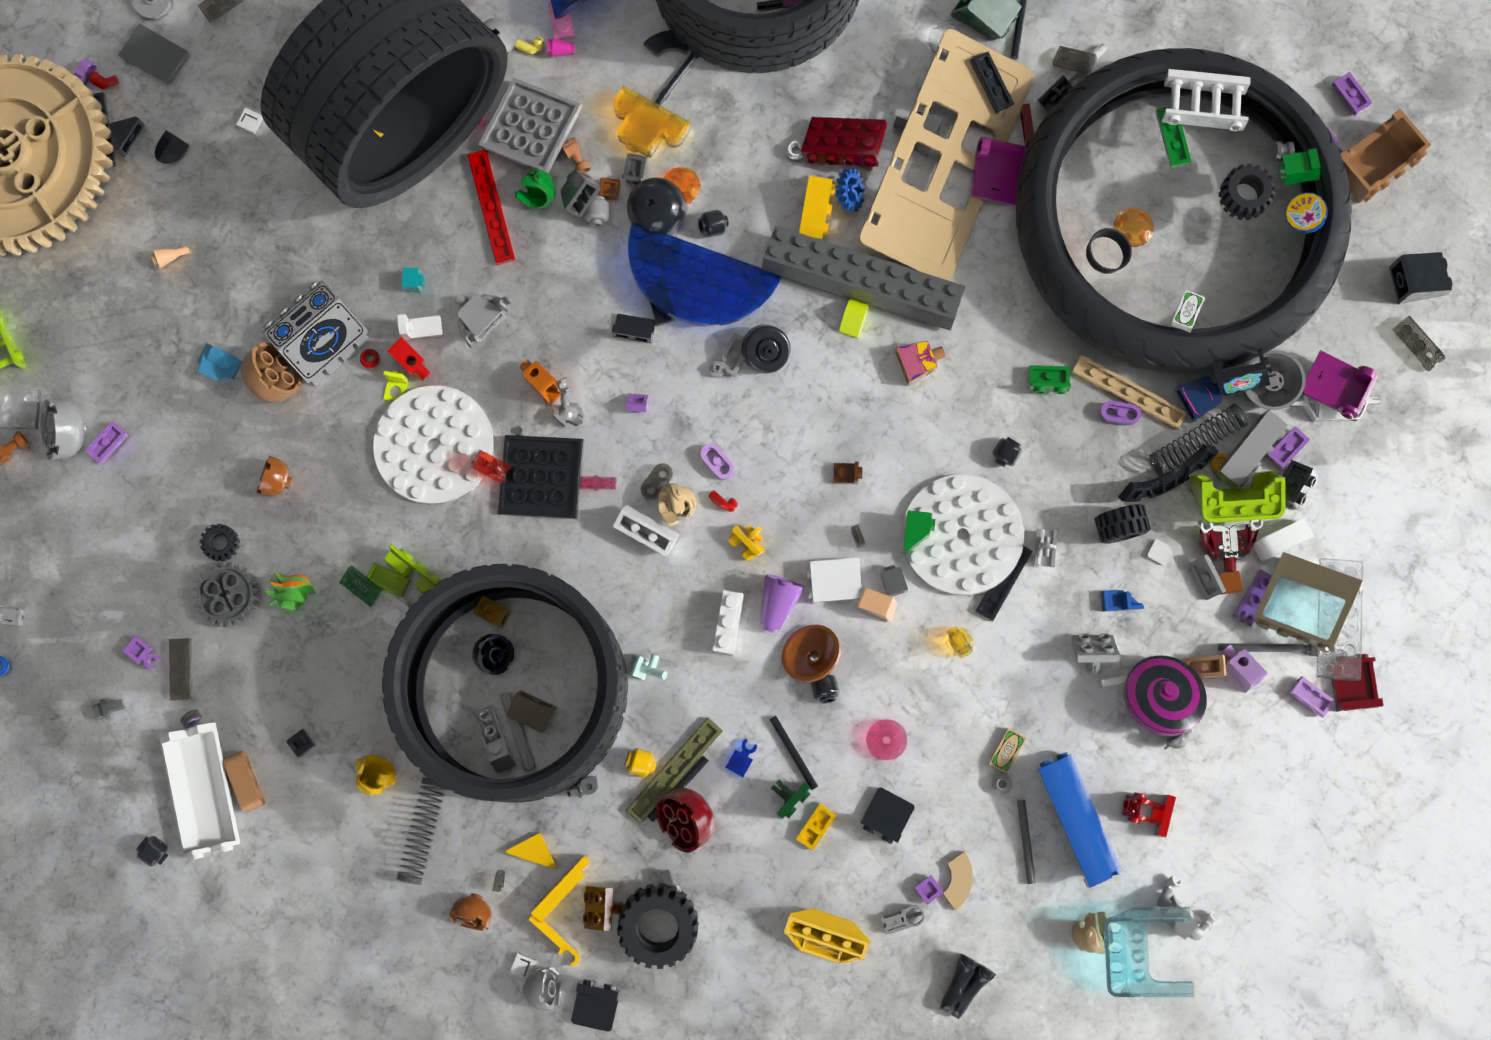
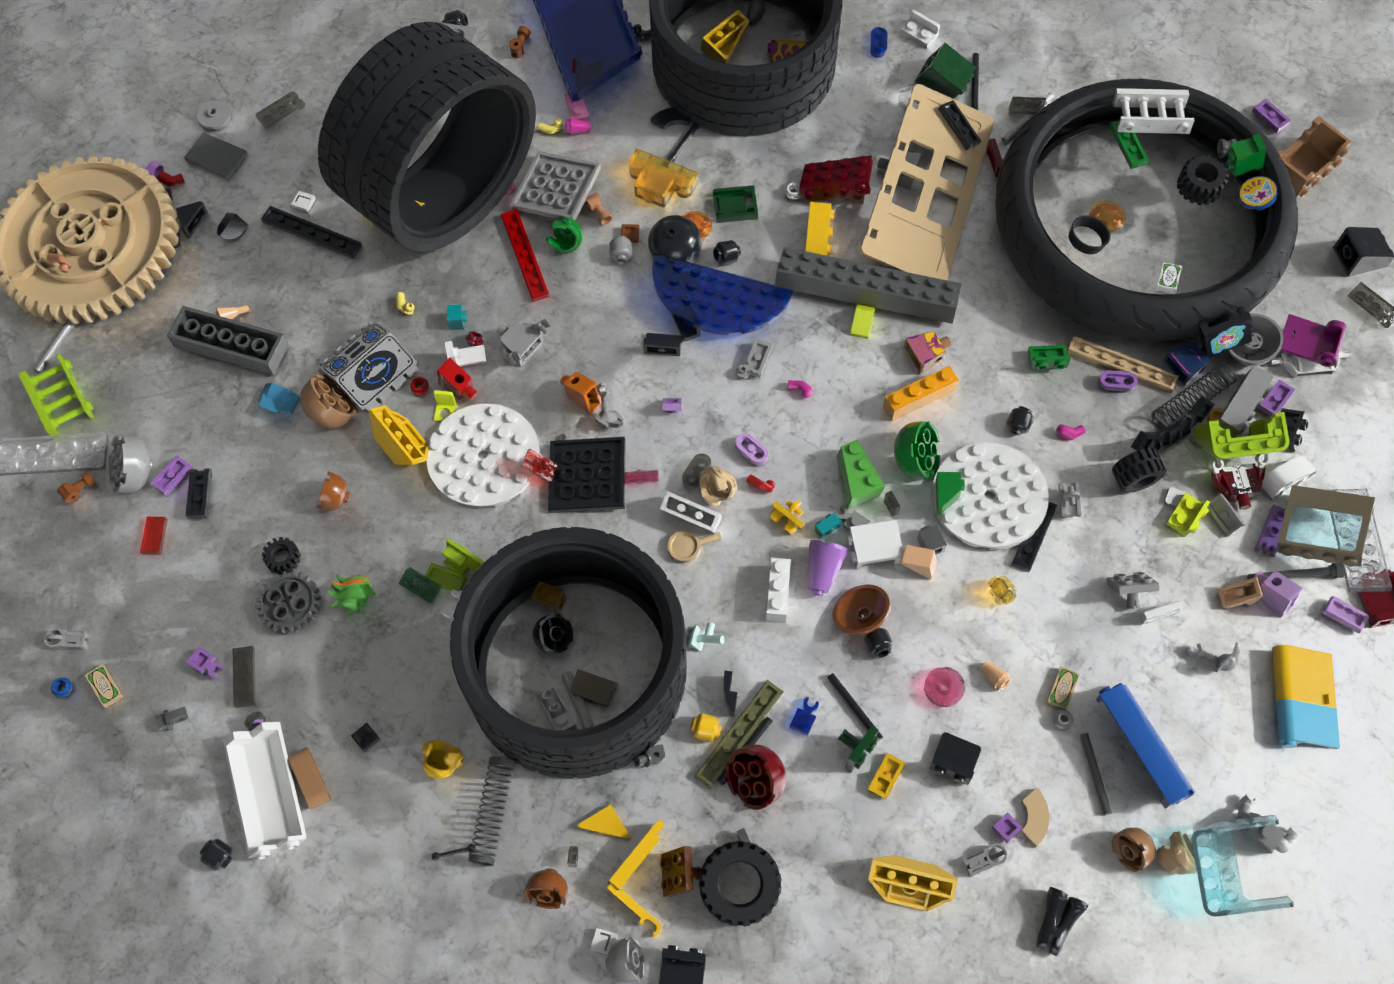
camera: 10 degrees left, 15 degrees down
dark grey torso [560,169,601,218] -> none
dark grey bracket [622,153,648,185] -> none
black wheel [741,324,791,374] -> none
reddish brown bracket [833,461,862,485] -> none
blue gear [835,168,866,212] -> none
magenta door [971,137,1027,206] -> none
black hips [1037,75,1073,113] -> none
blue slope [1101,590,1144,612] -> none
red tile [1121,792,1176,838] -> none
dish [1123,655,1207,736] -> none
dark orange tile [1218,571,1243,595] -> none
none -> tan tile [85,664,124,708]
none -> clear red tile [140,516,168,555]
none -> dark grey brick [167,306,289,375]
none -> black plate [185,468,212,519]
none -> black tile [261,206,362,259]
none -> yellow wedge [369,405,429,465]
none -> light yellow arm [395,292,415,315]
none -> black hinge [431,844,476,861]
none -> dark red plate [465,331,483,346]
none -> tan piece [667,530,721,564]
none -> dark green container [712,185,758,223]
none -> black slope [724,670,738,717]
none -> dark pink arm [788,380,813,398]
none -> teal piece [815,513,842,539]
none -> light grey plate [835,505,870,531]
none -> bright green wedge [836,440,885,509]
none -> light orange brick [883,365,959,421]
none -> green cylinder [894,421,941,479]
none -> light nougat cone [981,661,1011,690]
none -> dark pink arm [1056,424,1086,440]
none -> medium nougat cylinder [1112,827,1156,872]
none -> neon yellow bracket [1165,492,1210,537]
none -> door [1272,645,1340,749]

